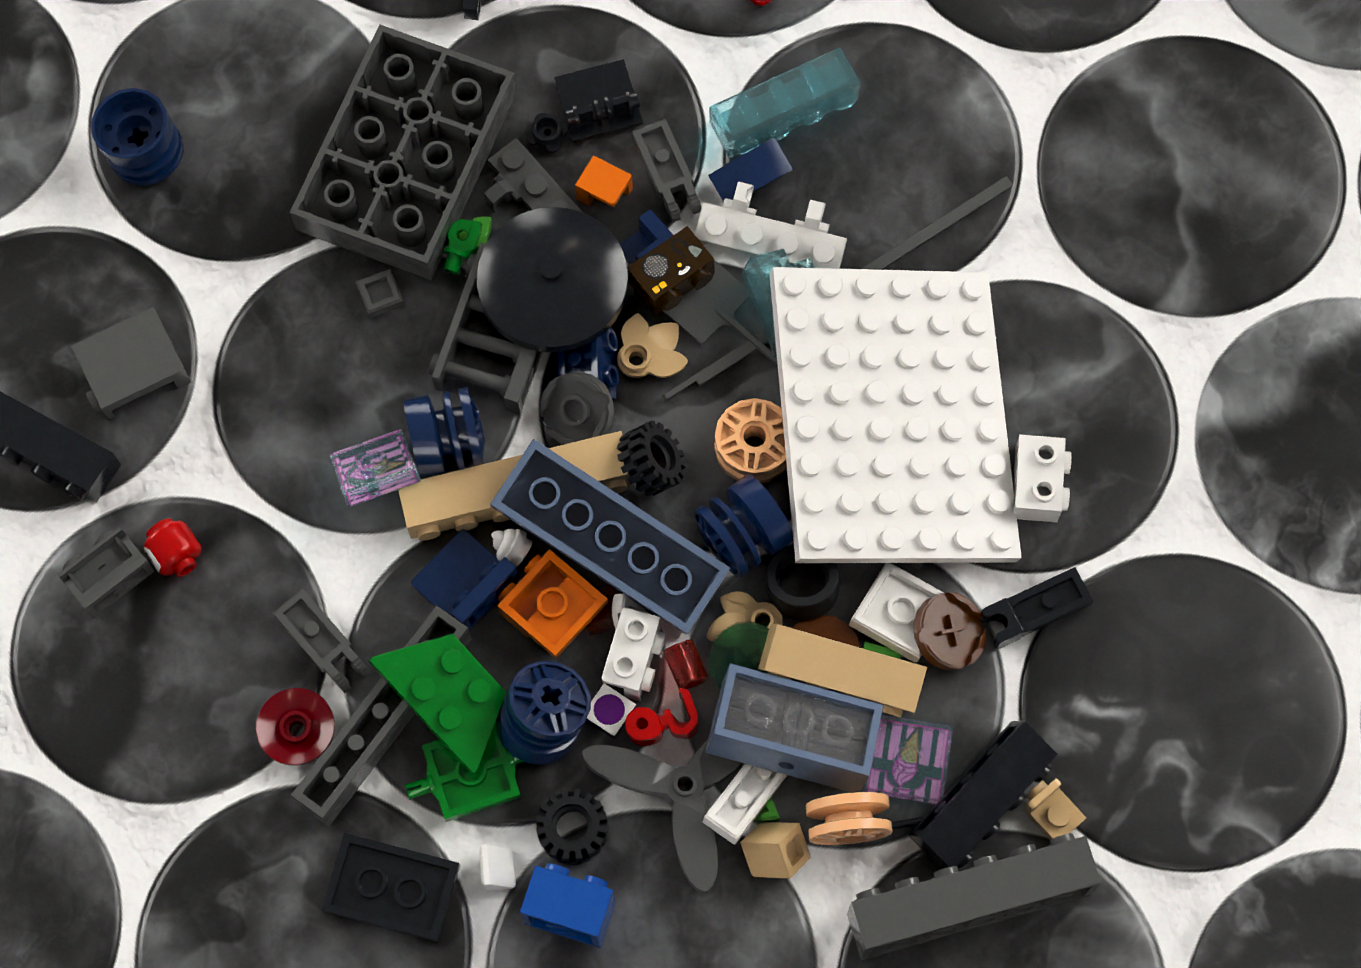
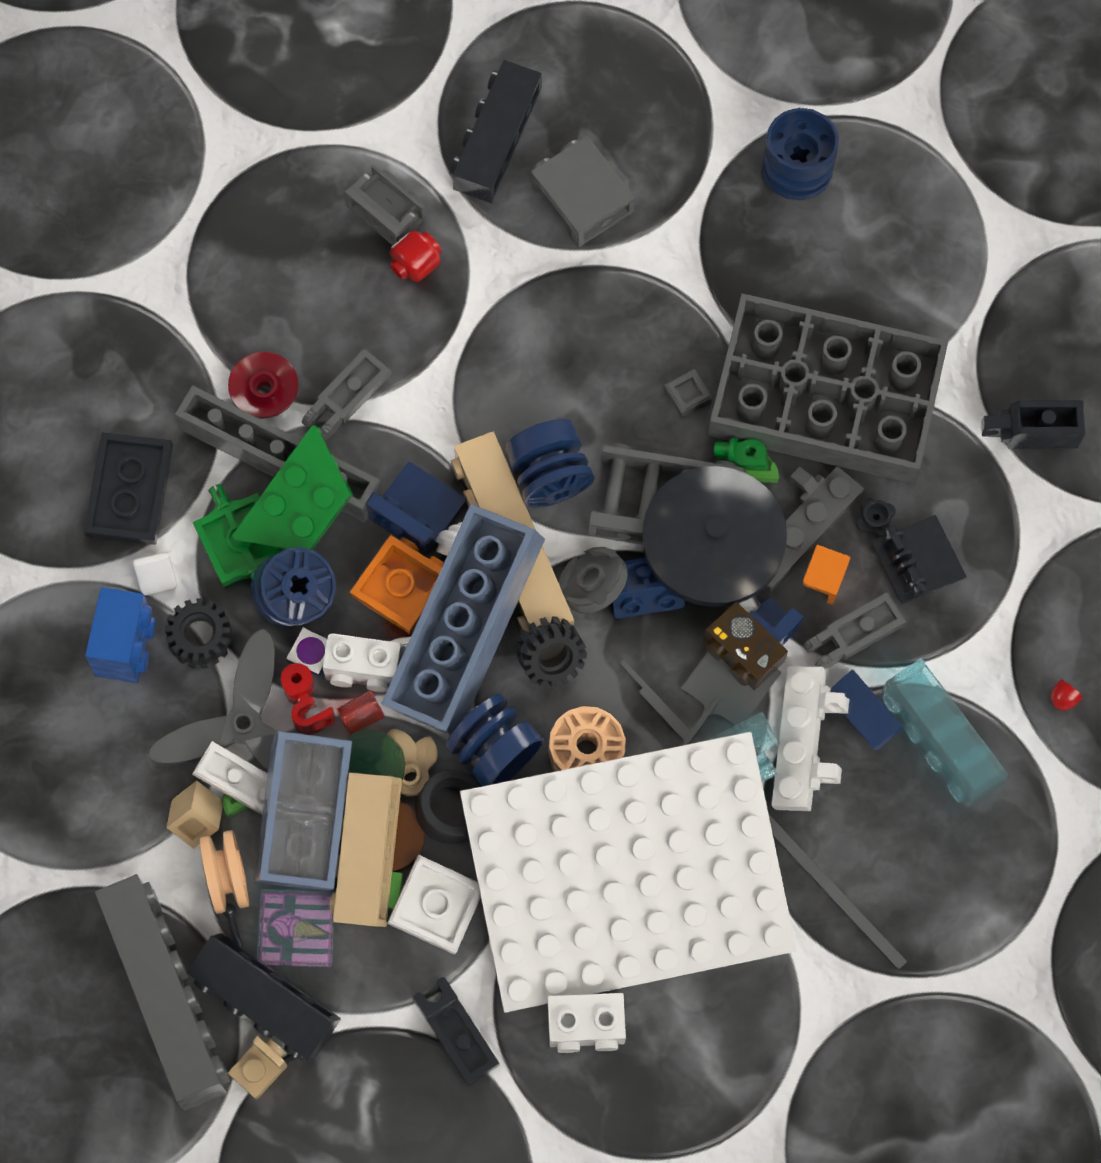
camera: 80 degrees right, 0 degrees up
clear light blue tile [329,429,421,507] -> none
tan plate [617,313,688,378] -> none
reddish brown tile [913,592,987,670] -> none

